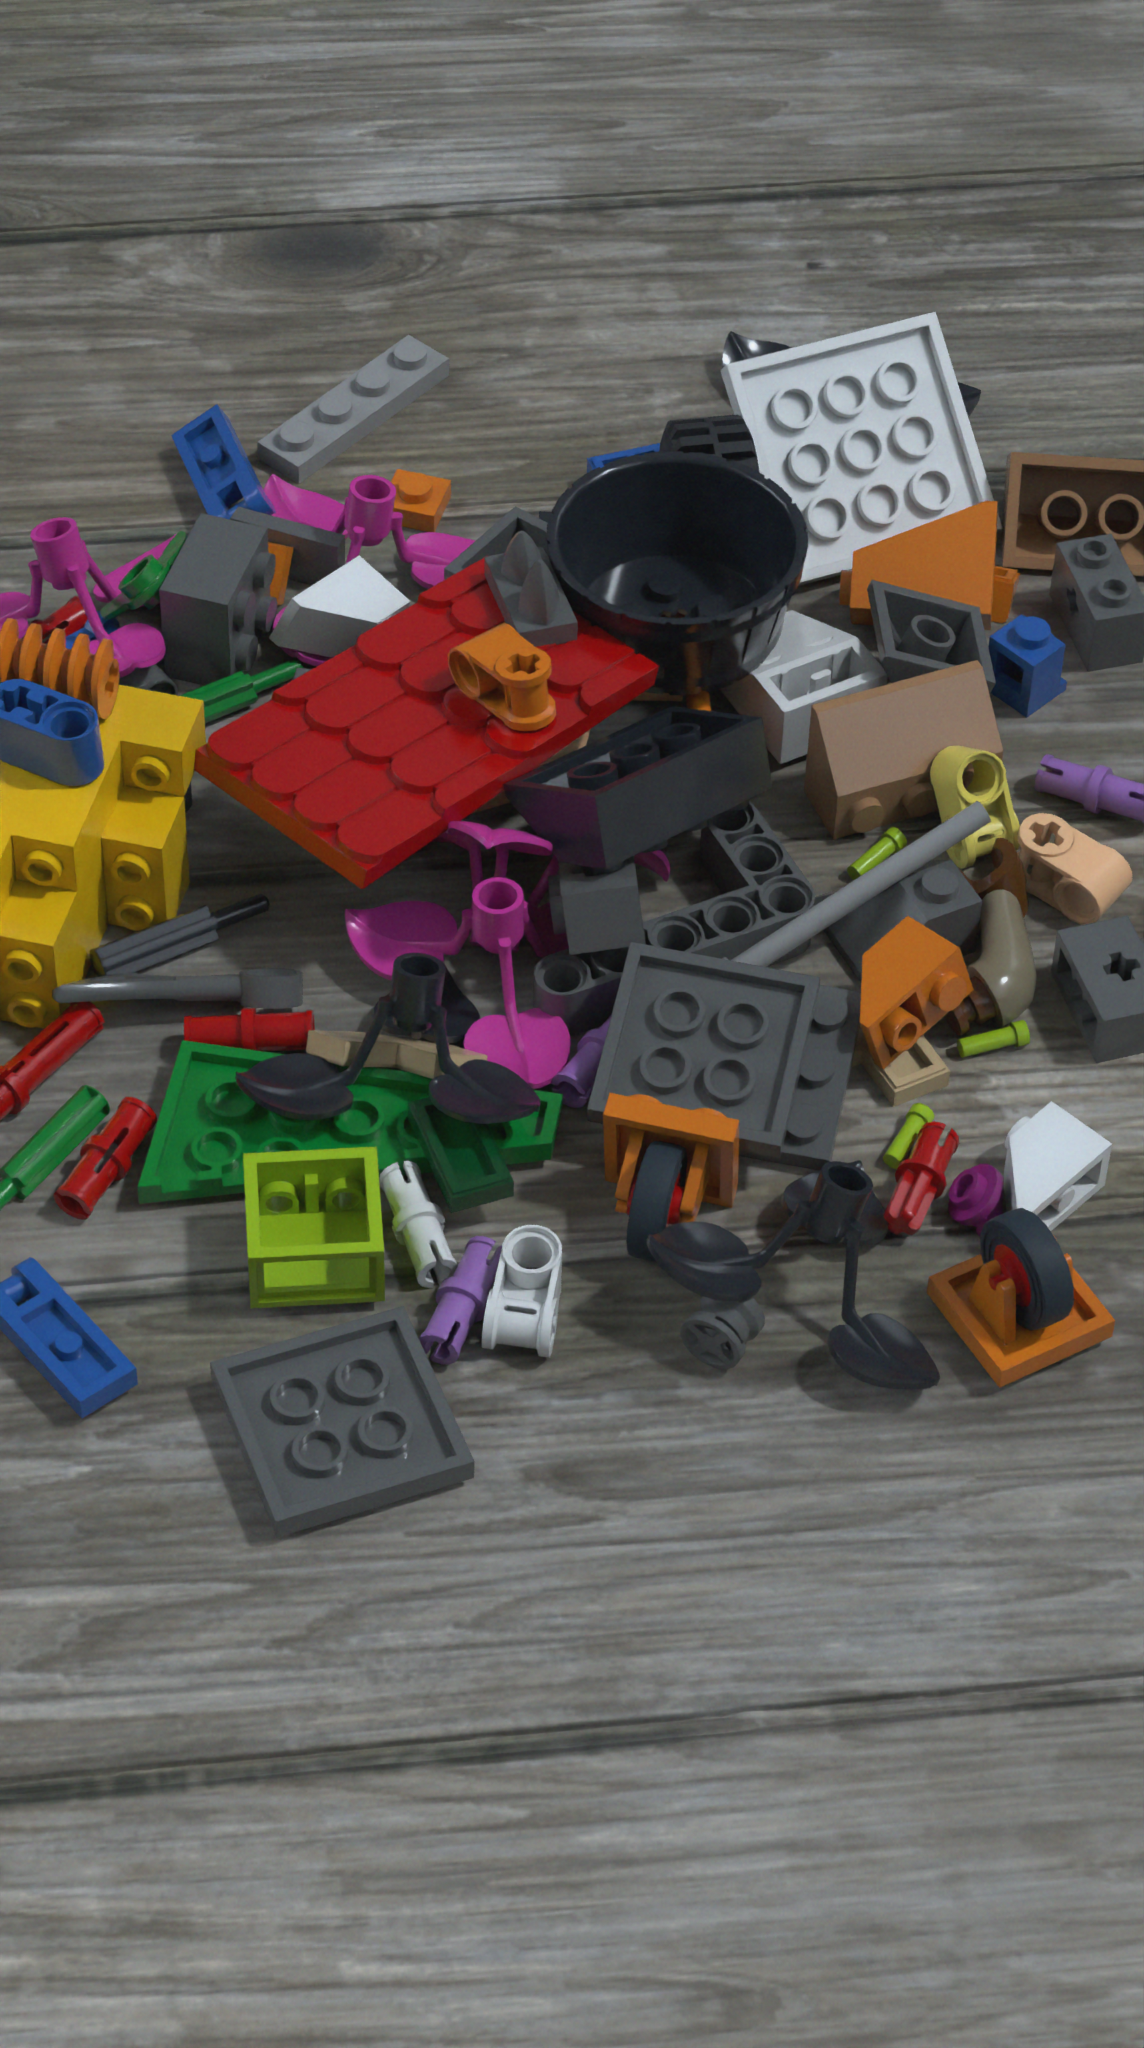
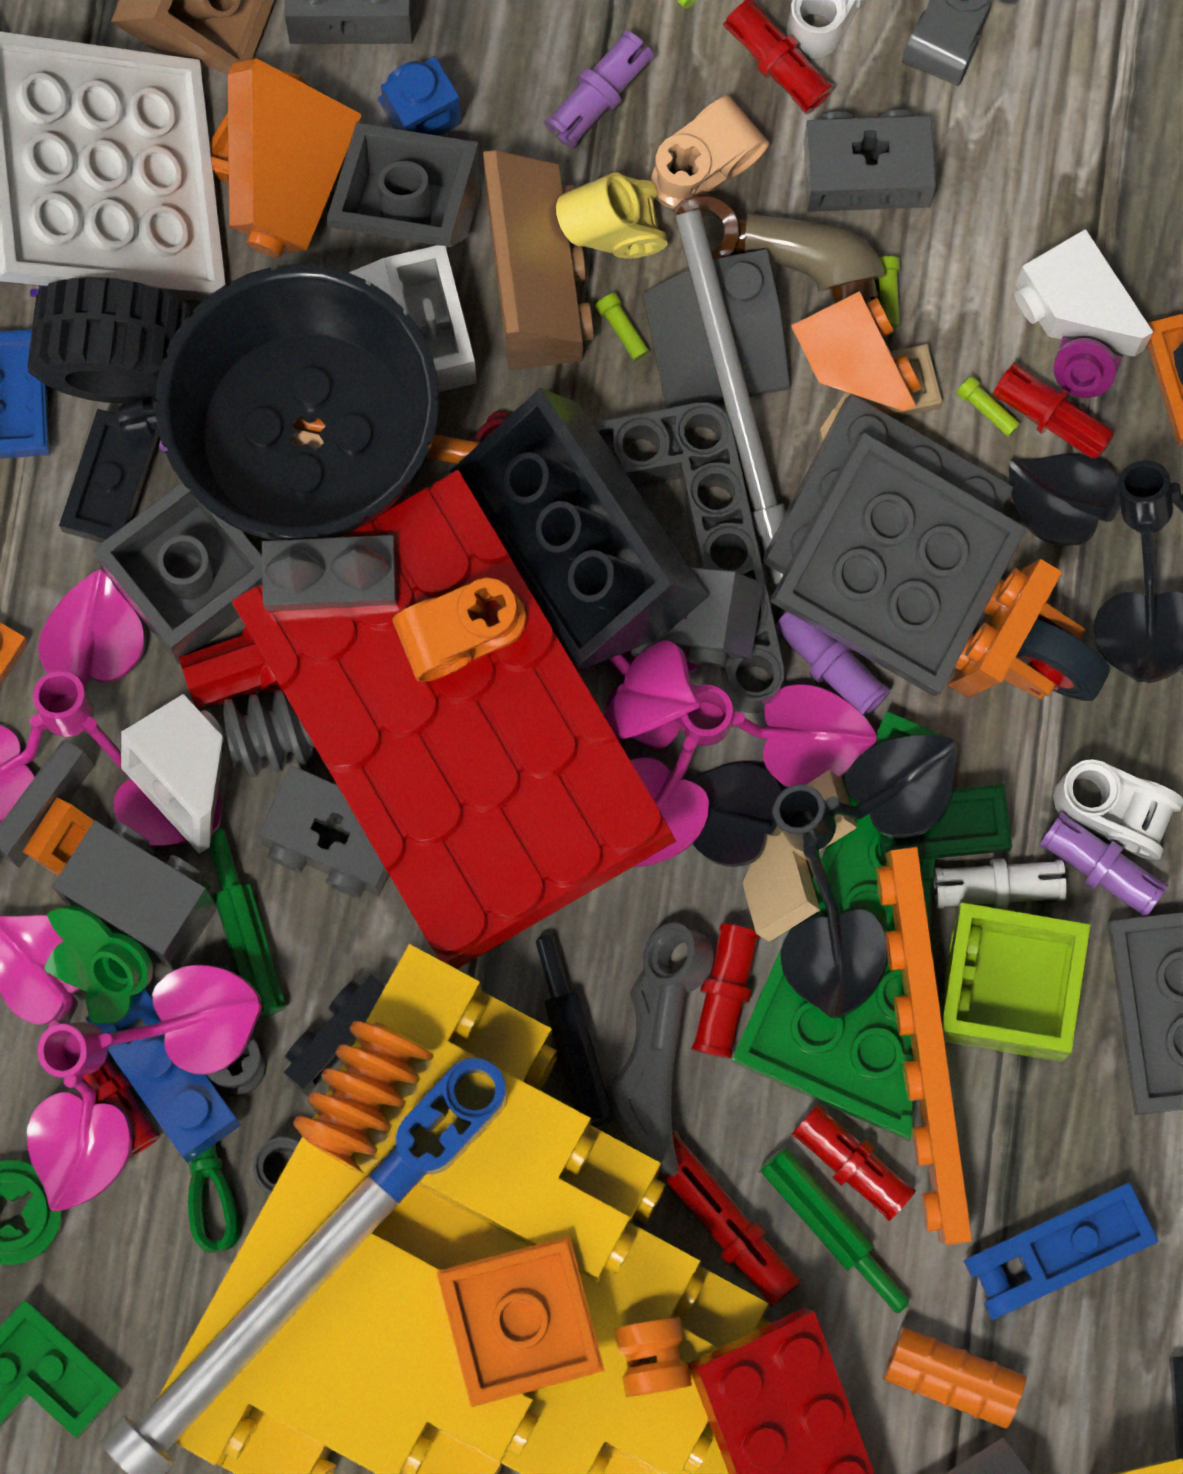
camera: 75 degrees left, 30 degrees up
none -> orange plate [876,847,972,1245]

